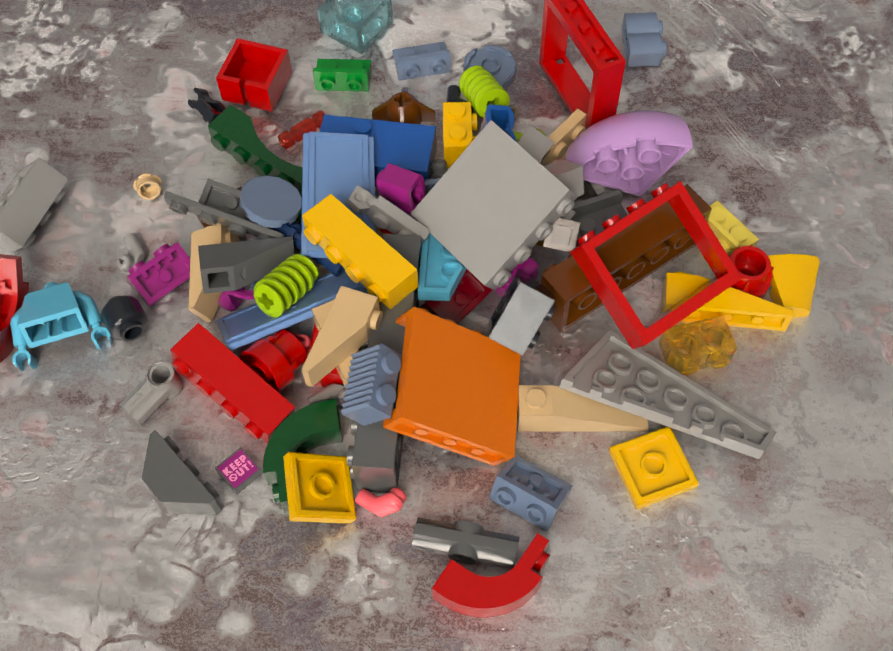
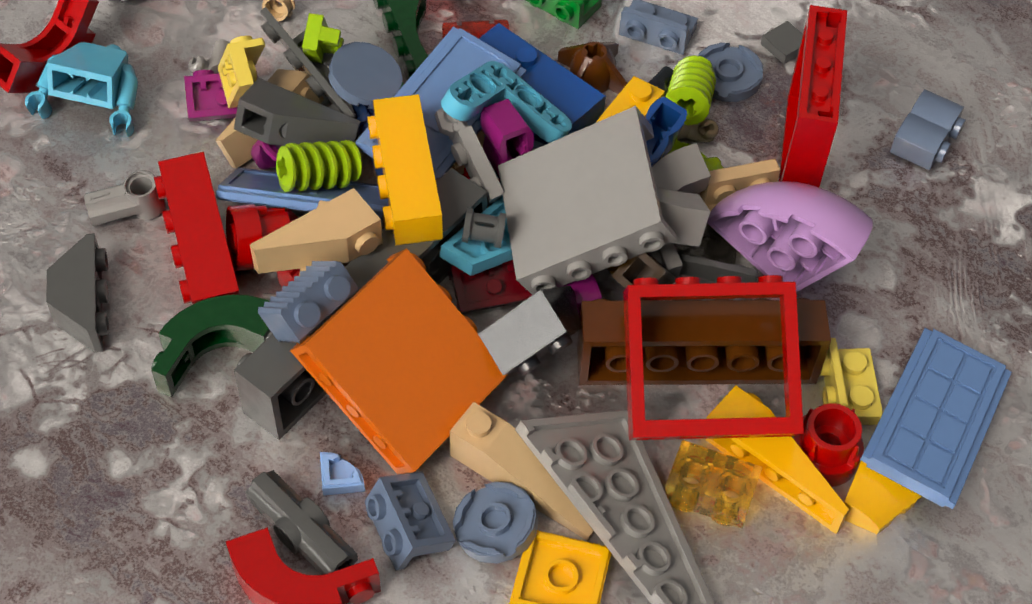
camera: 30 degrees right, 5 degrees down
black head [101,295,148,342] -> none
tile [215,447,263,495] -> none
yellow tile [283,452,357,524] -> none
coral arm [355,488,406,517] -> none
none -> light yellow bracket [218,36,265,109]
none -> lime tile [302,13,344,63]
none -> light blue tile [320,452,365,496]
none -> medium azure beam [441,61,572,143]
none -> sand blue tile [453,482,539,564]
none -> dark grey bush [462,207,506,248]
none -> dark grey tile [761,21,803,64]
none -> medium blue piece [860,328,1012,509]

